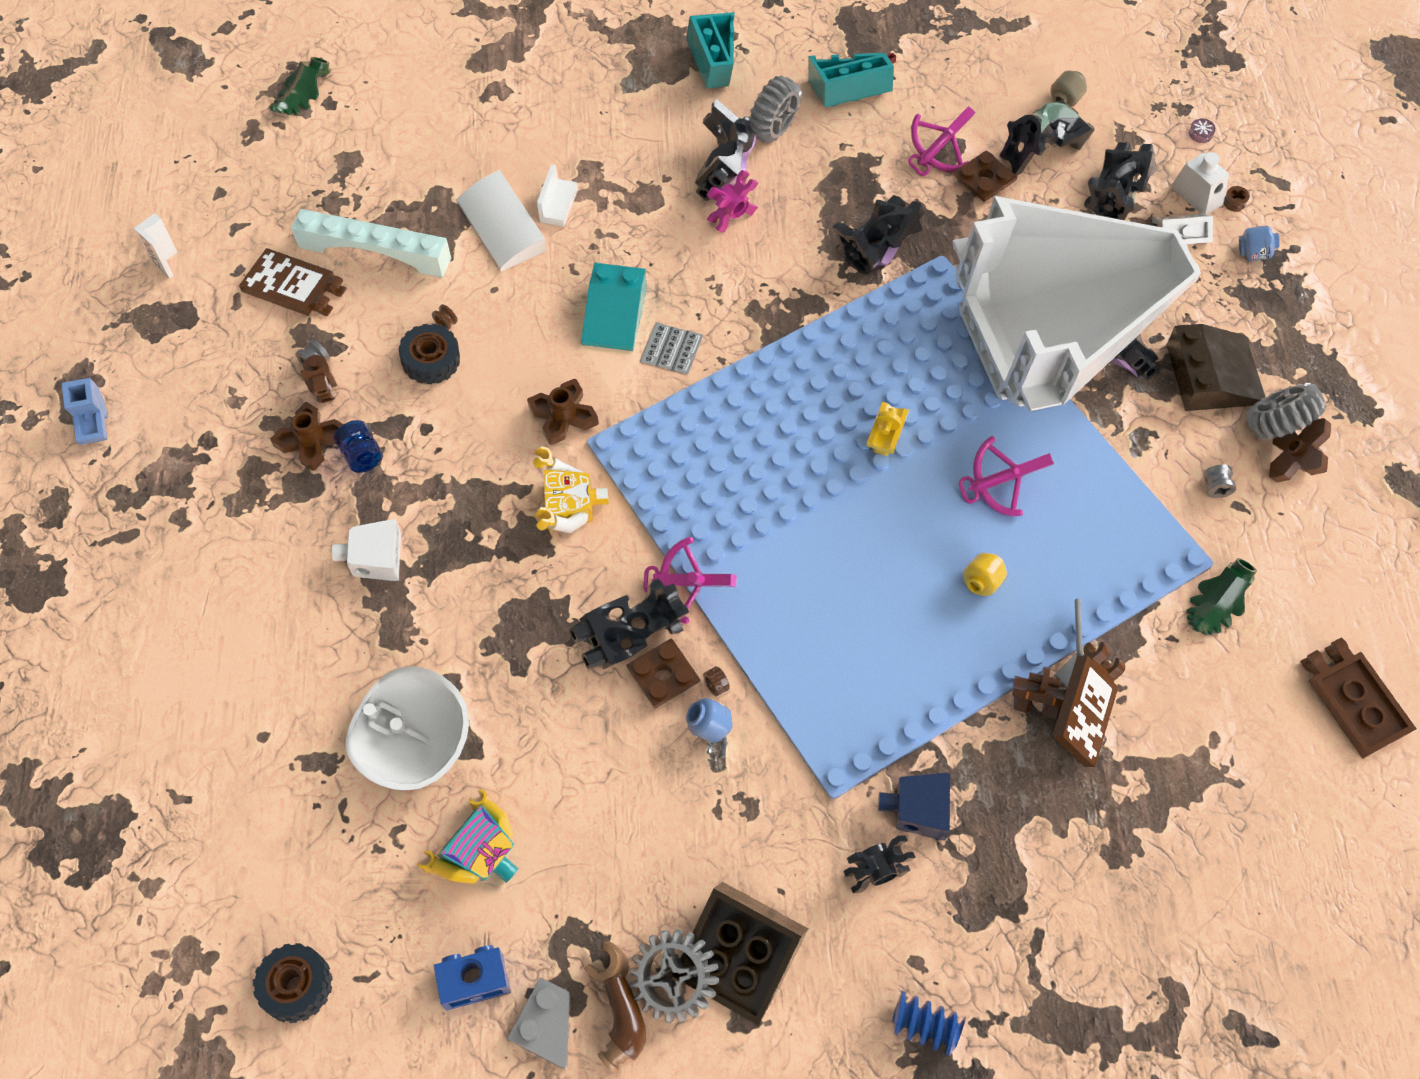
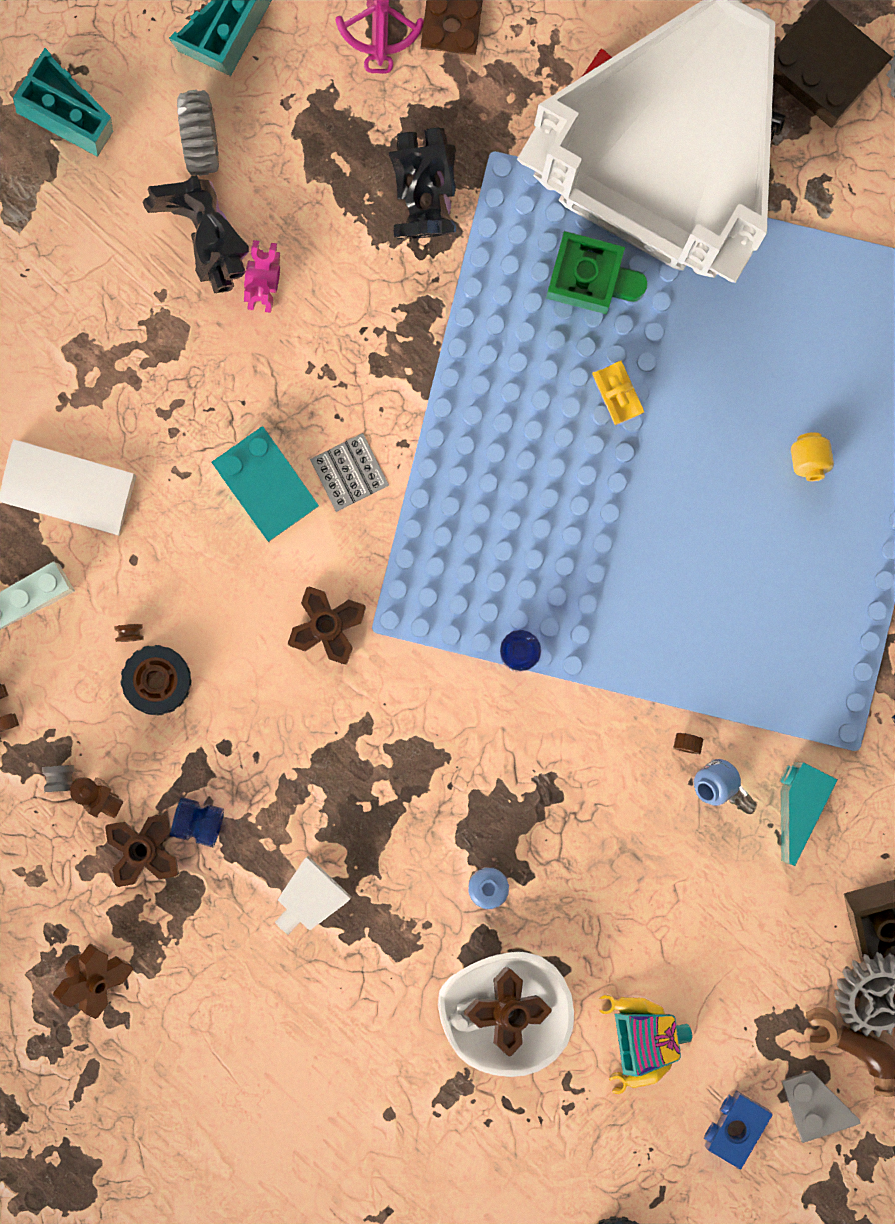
camera: 40 degrees left, 25 degrees up
torso [533,447,609,533] -> none
white panel [537,164,578,227] -> none
black hips [569,578,689,670] -> none
reddish brown piece [626,638,701,709] -> none
dark pink piece [643,537,737,624] -> none
dark pink piece [958,436,1054,516] -> none
none -> reddish brown plant [53,944,133,1019]
none -> reddish brown plant [464,967,552,1057]
none -> medium blue head [468,867,509,909]
none -> clear blue wheel [499,630,541,673]
none -> green brick [546,231,647,314]
none -> teal slope [780,762,838,866]

